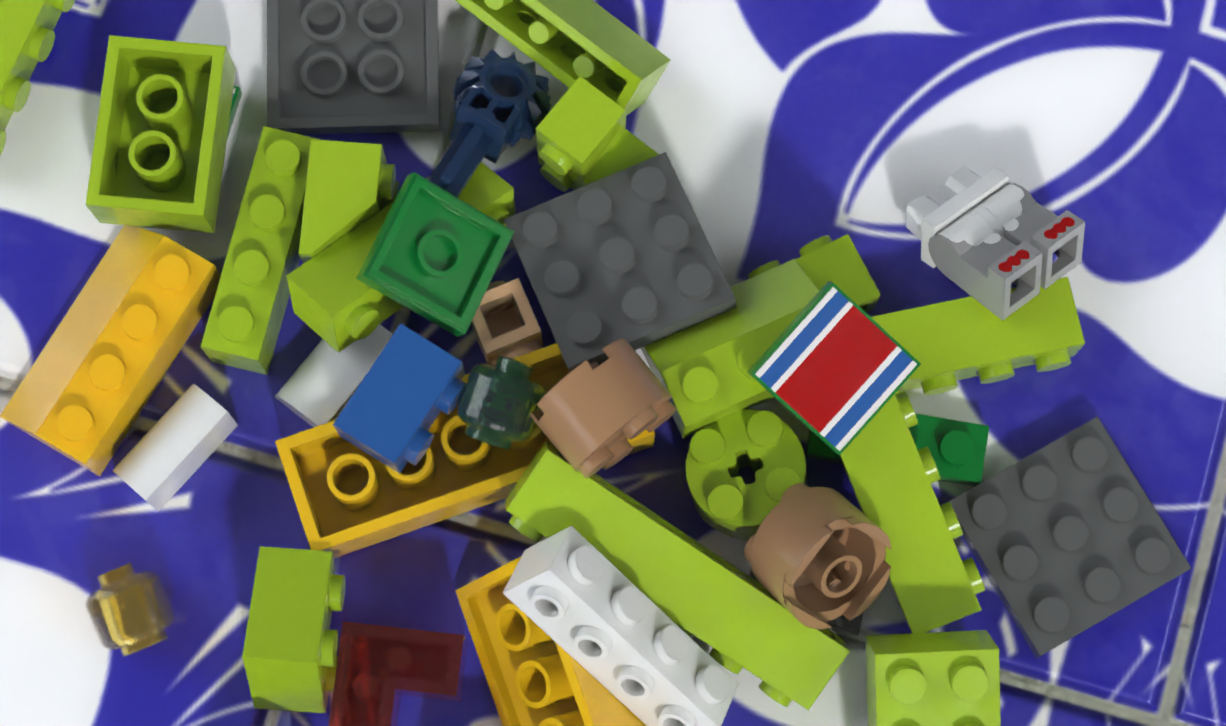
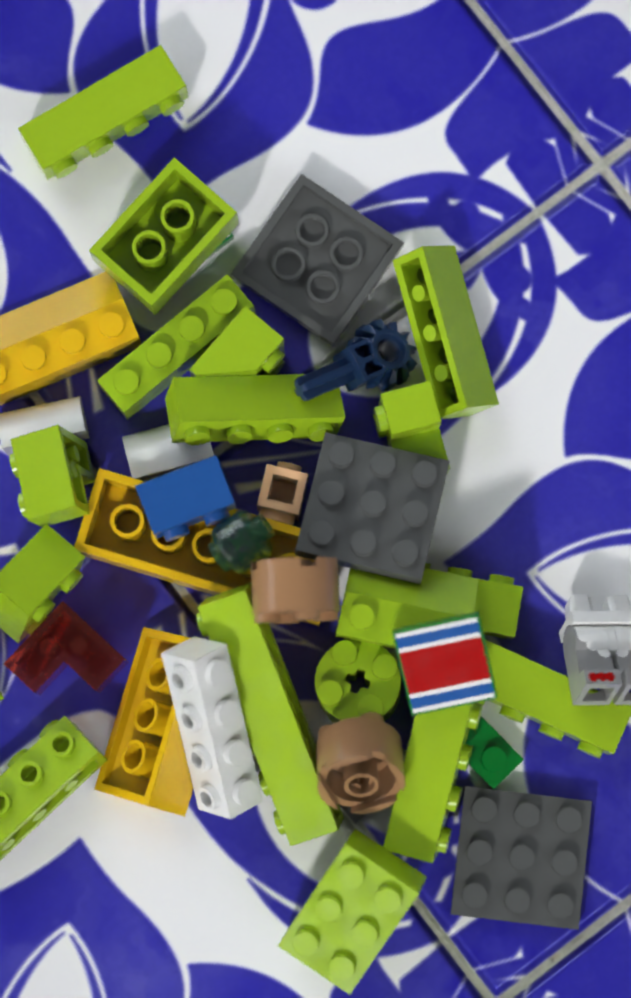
camera: 35 degrees right, 5 degrees up
green tile [356,172,514,337] -> none
none -> lime brick [9,425,95,527]

